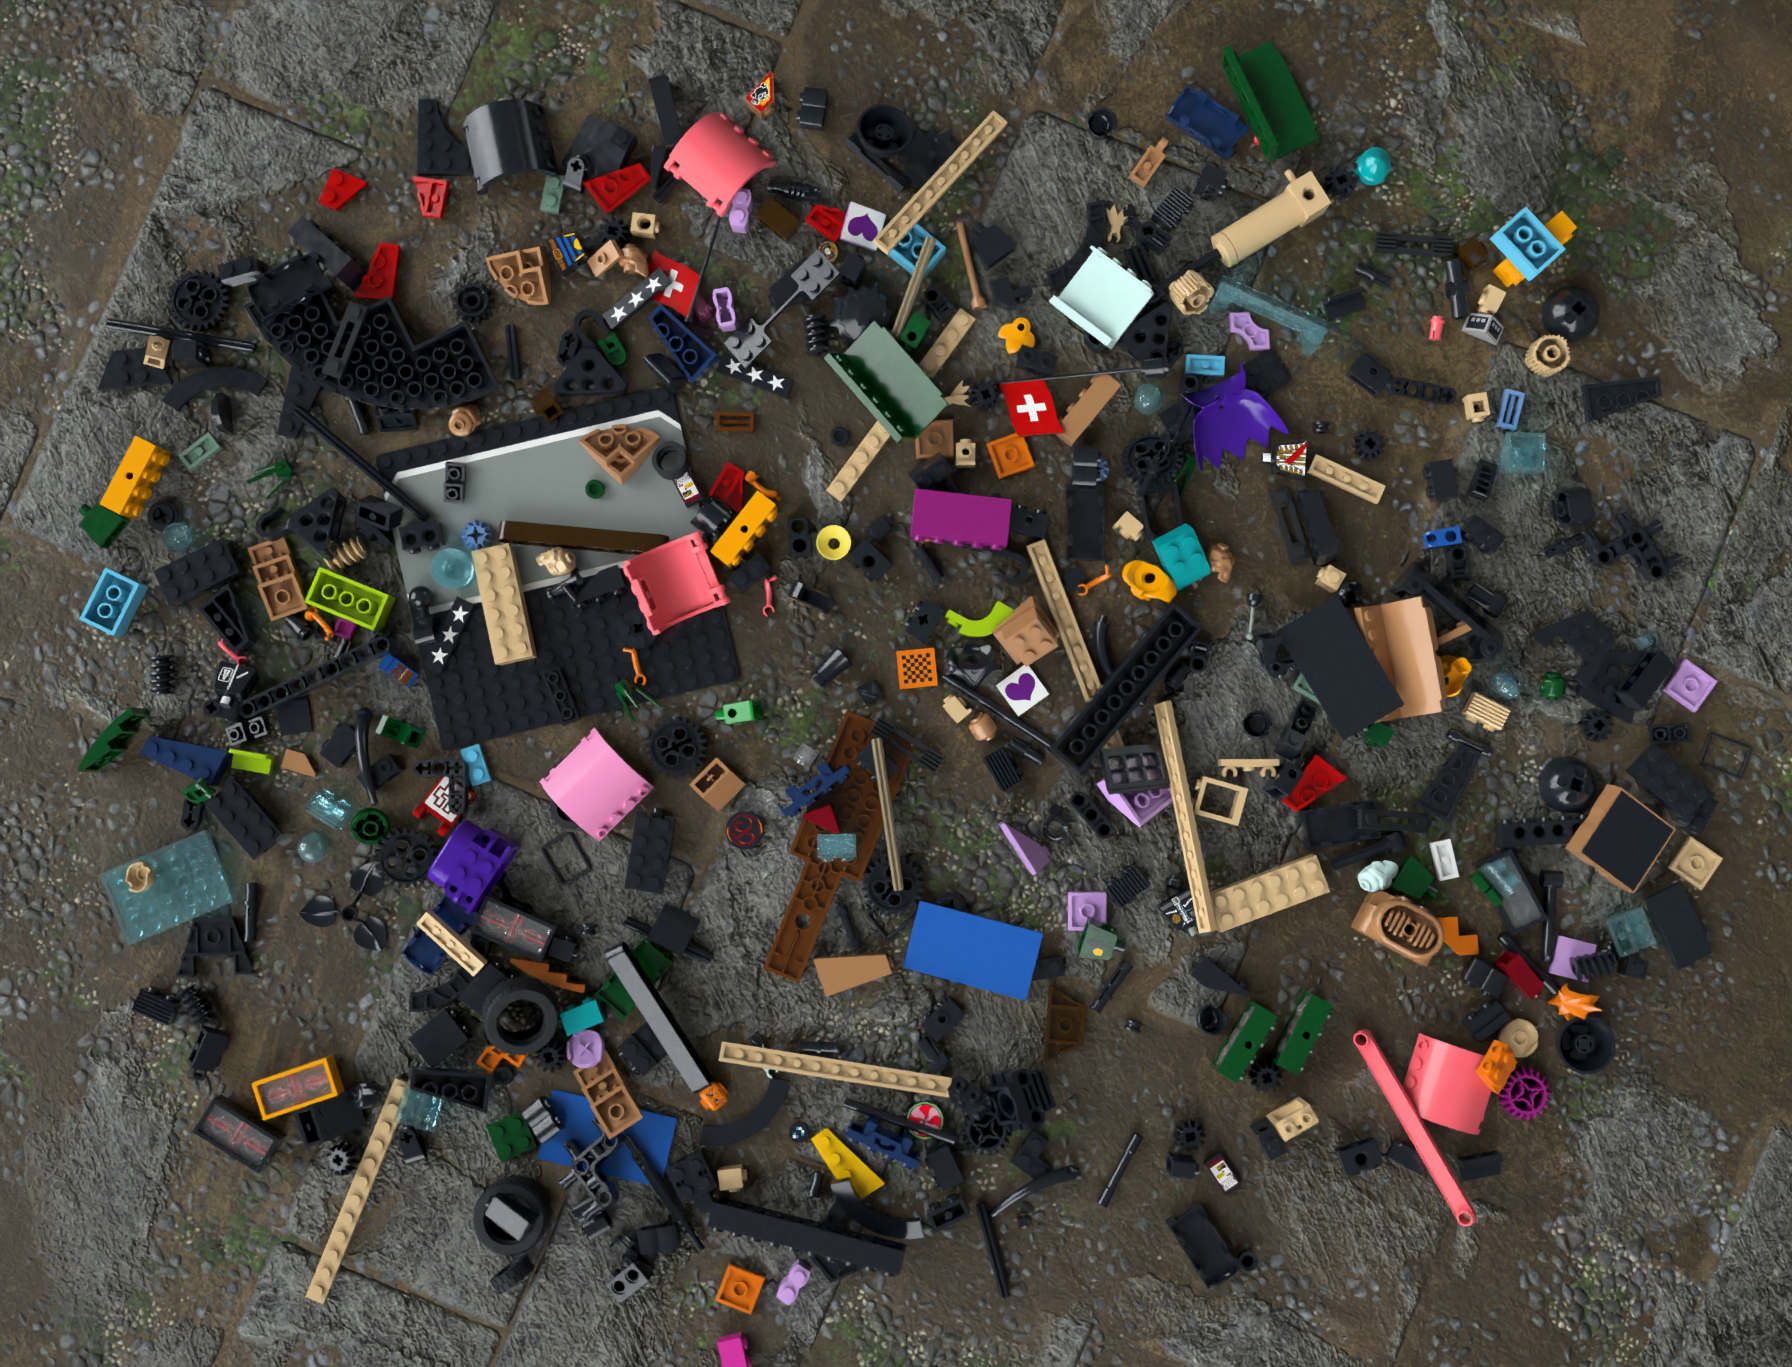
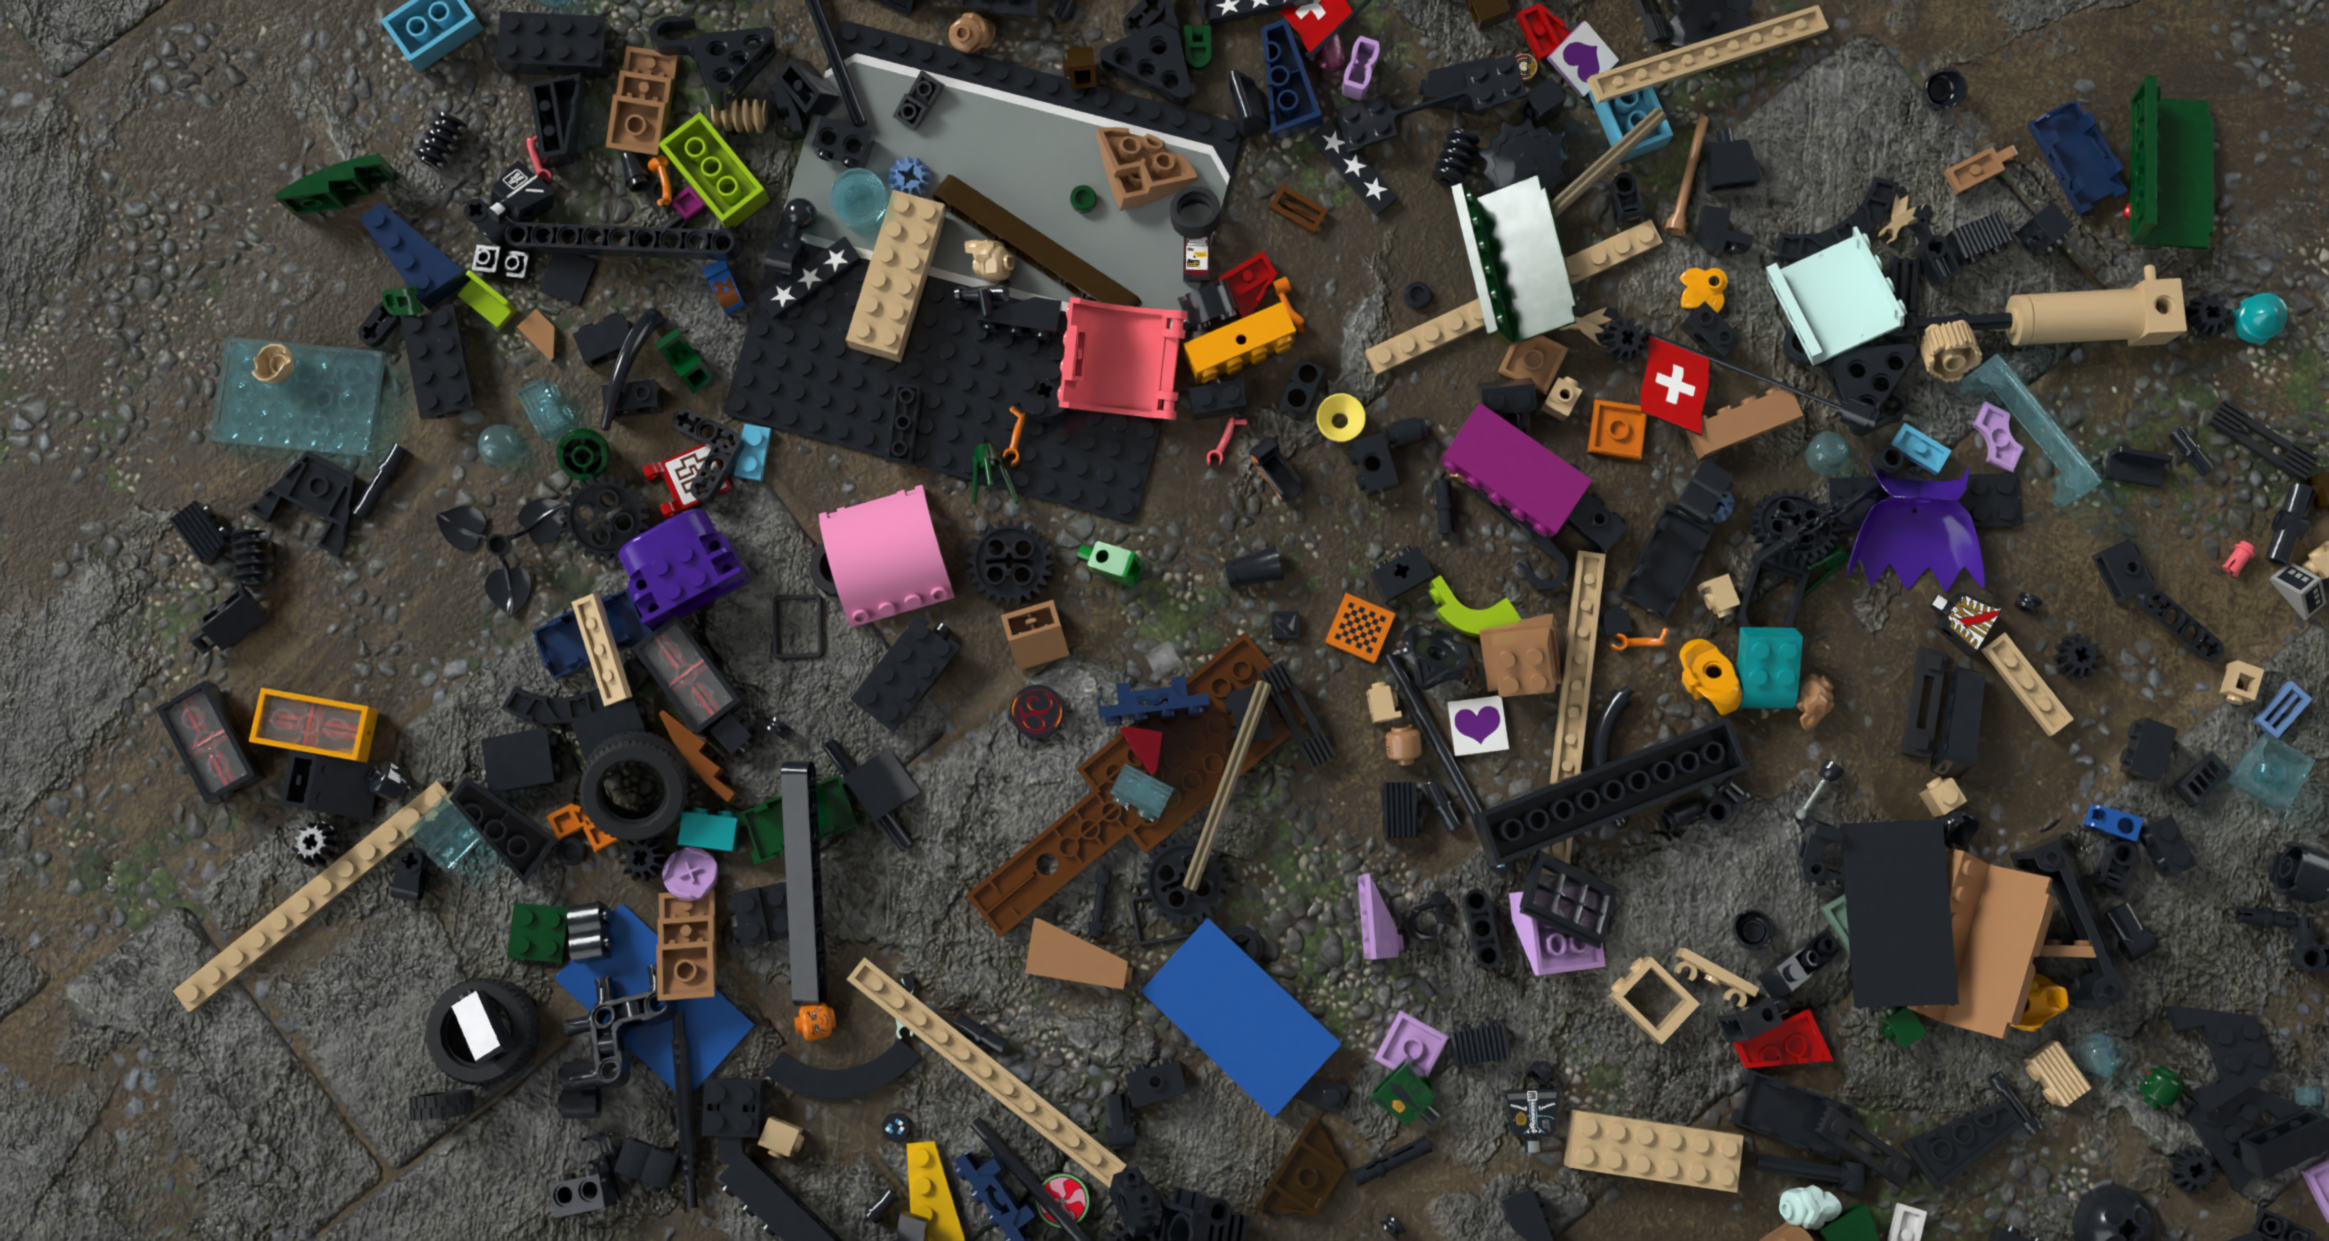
camera: 25 degrees right, 5 degrees down
dark green torso [900,312,933,353] -> none
tan plate [1154,701,1217,933] -> none

